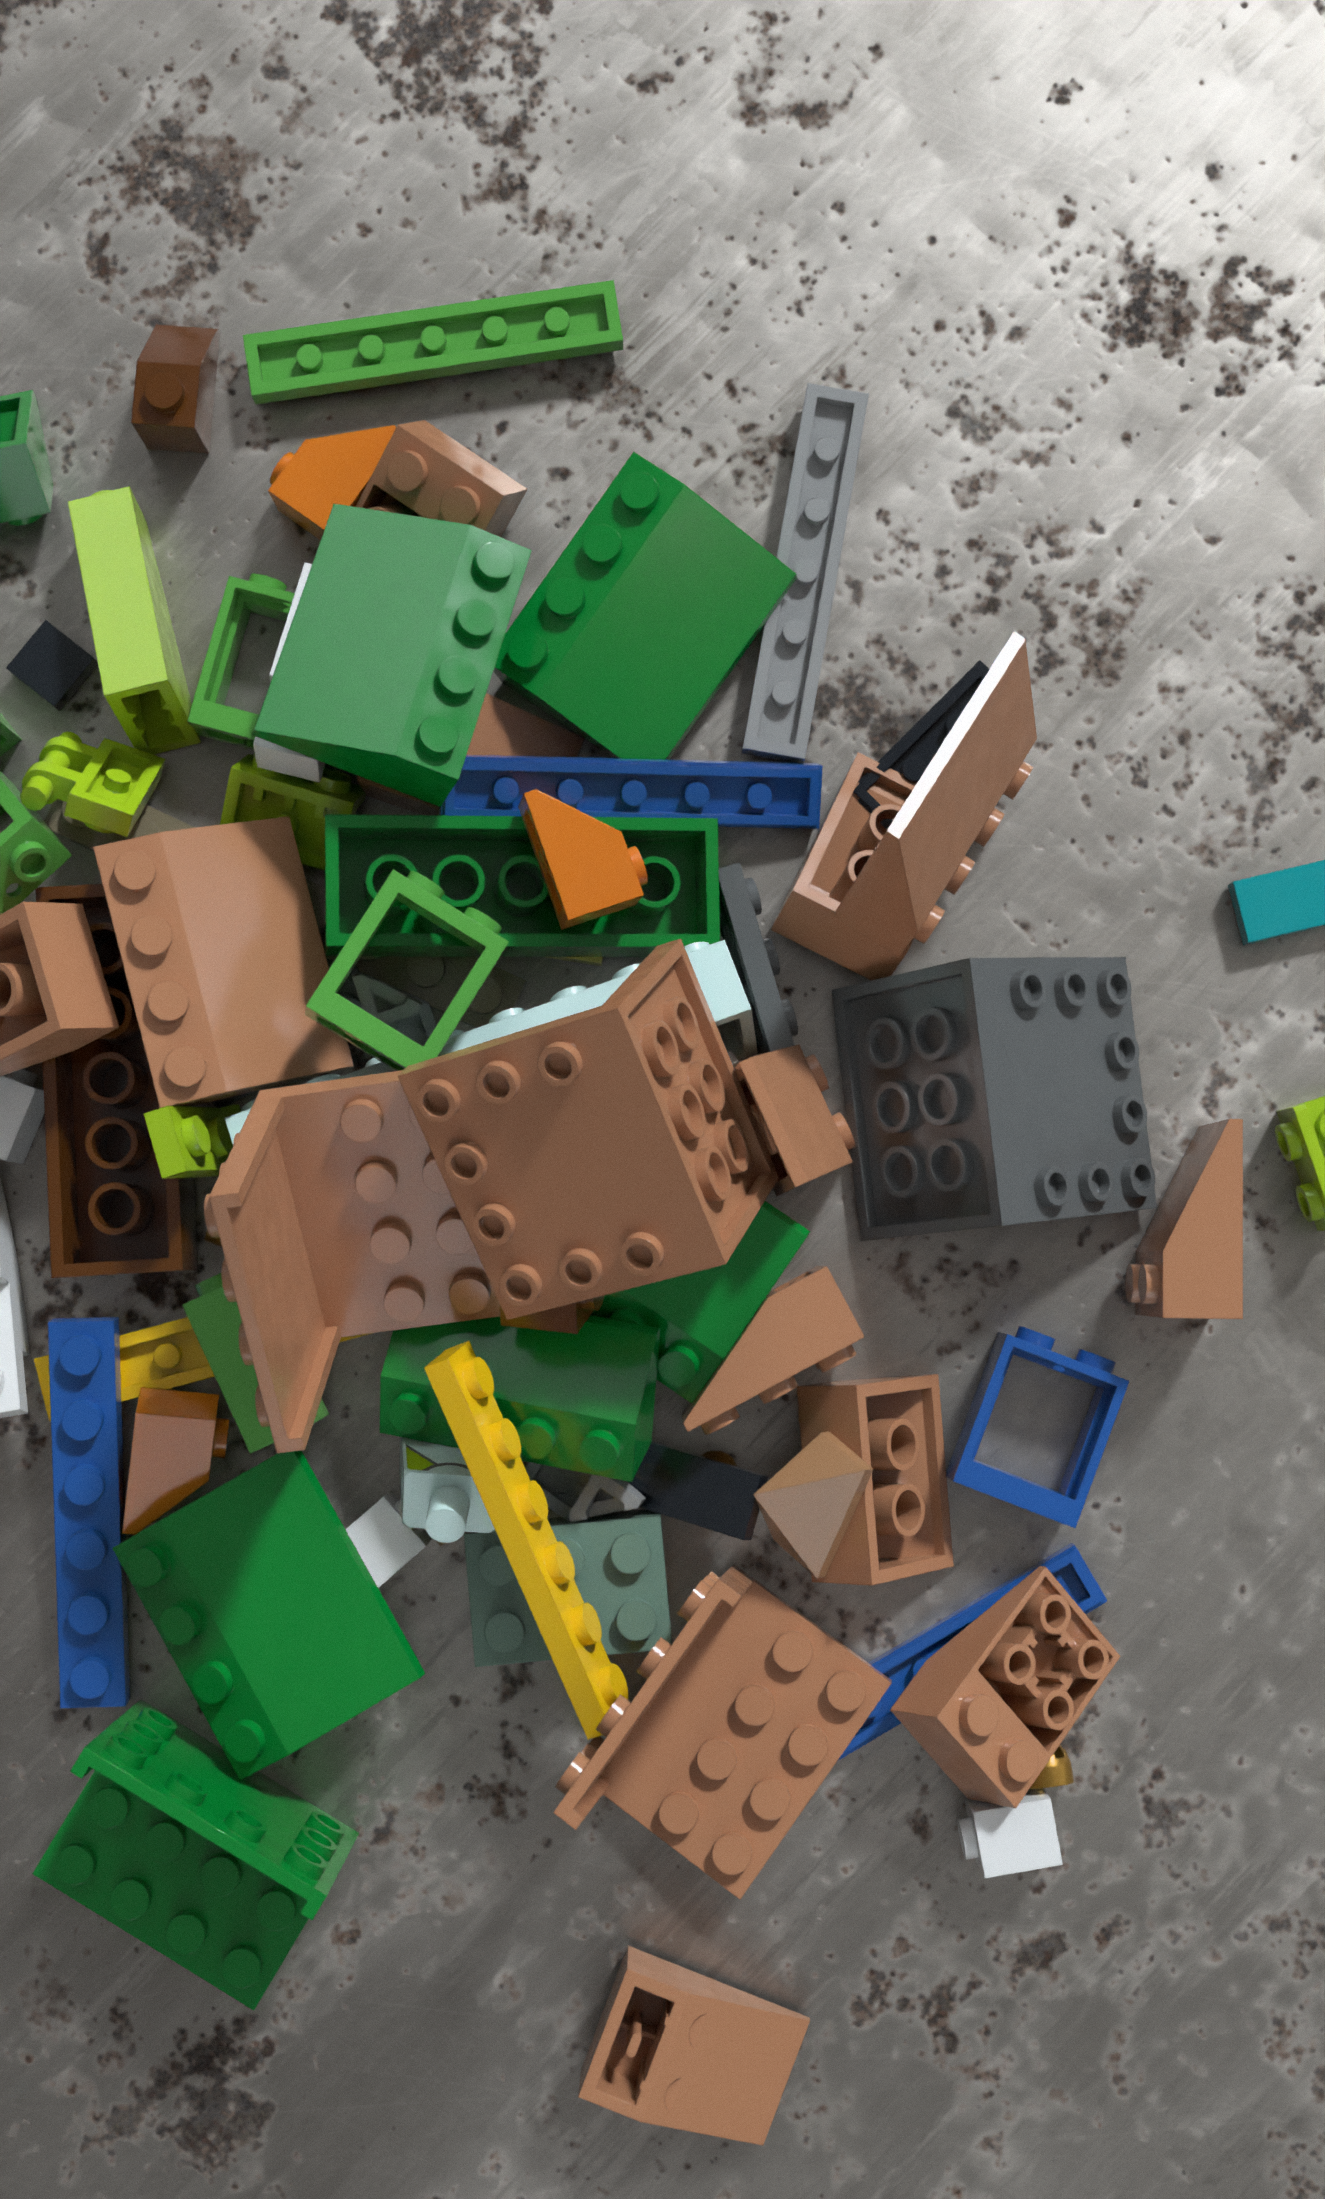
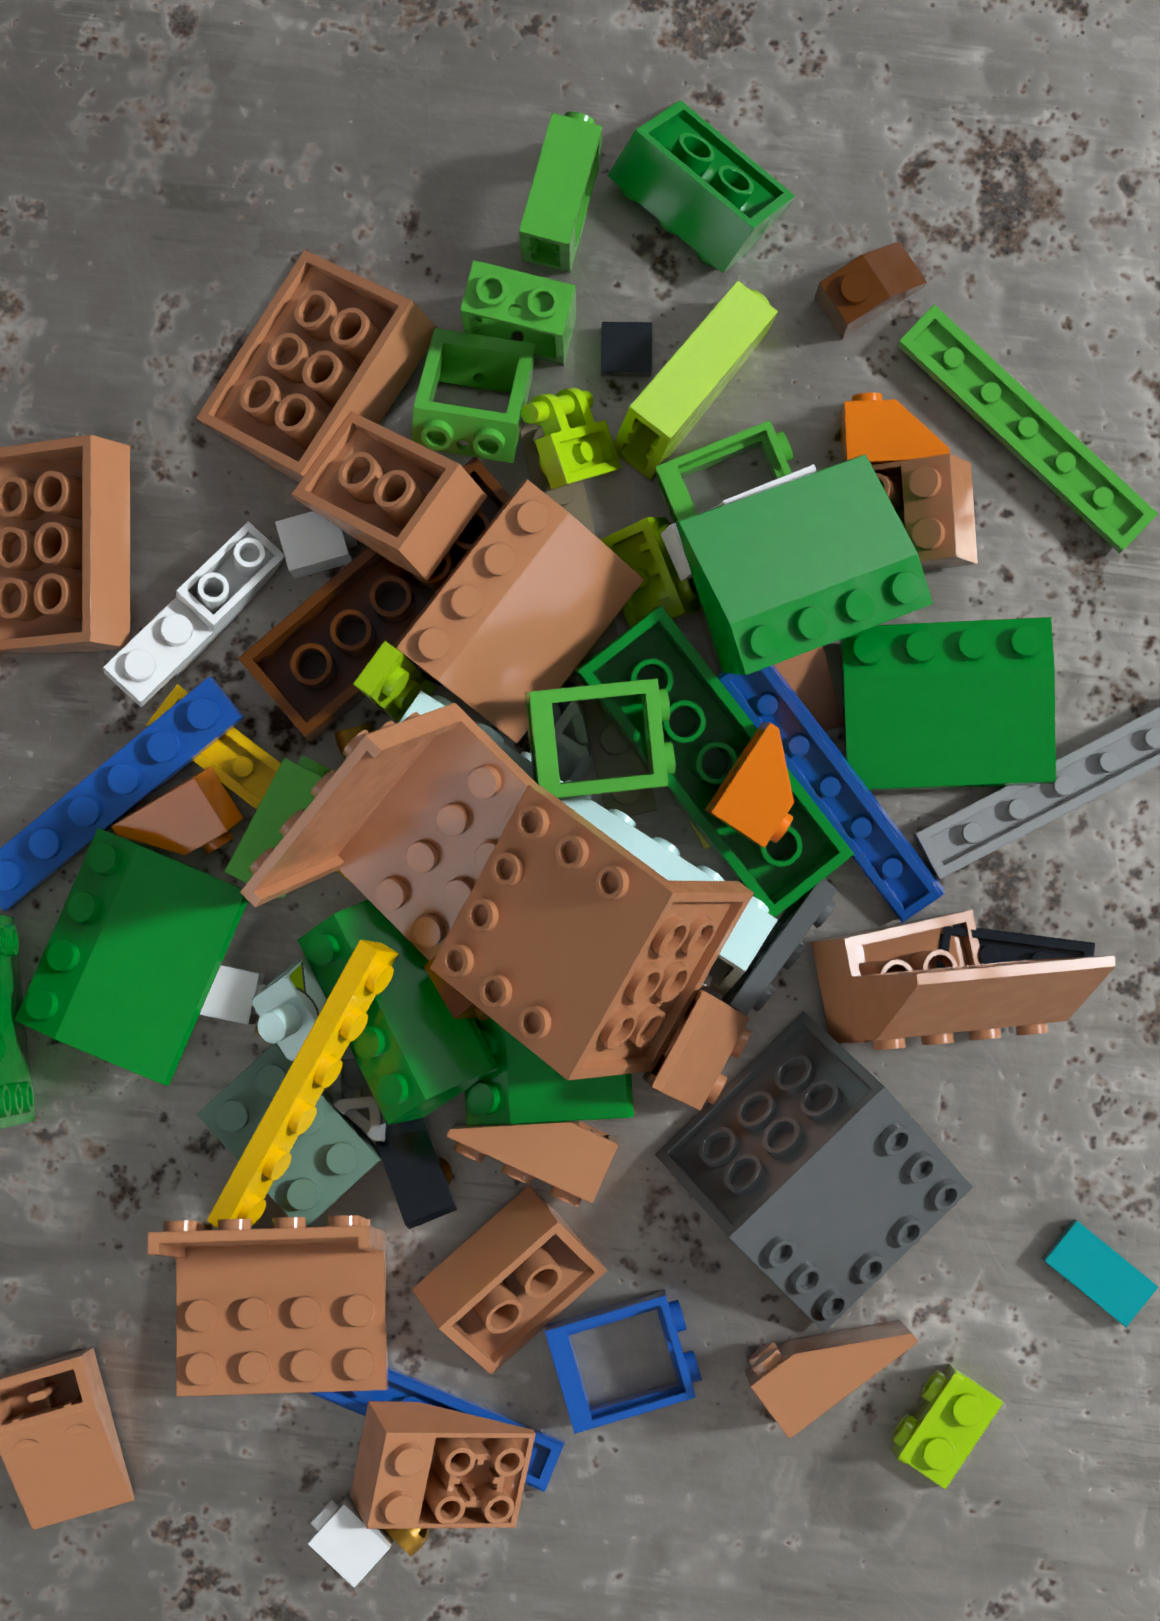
camera: 60 degrees right, 0 degrees up
medium nougat slope [753,1431,874,1579] -> none

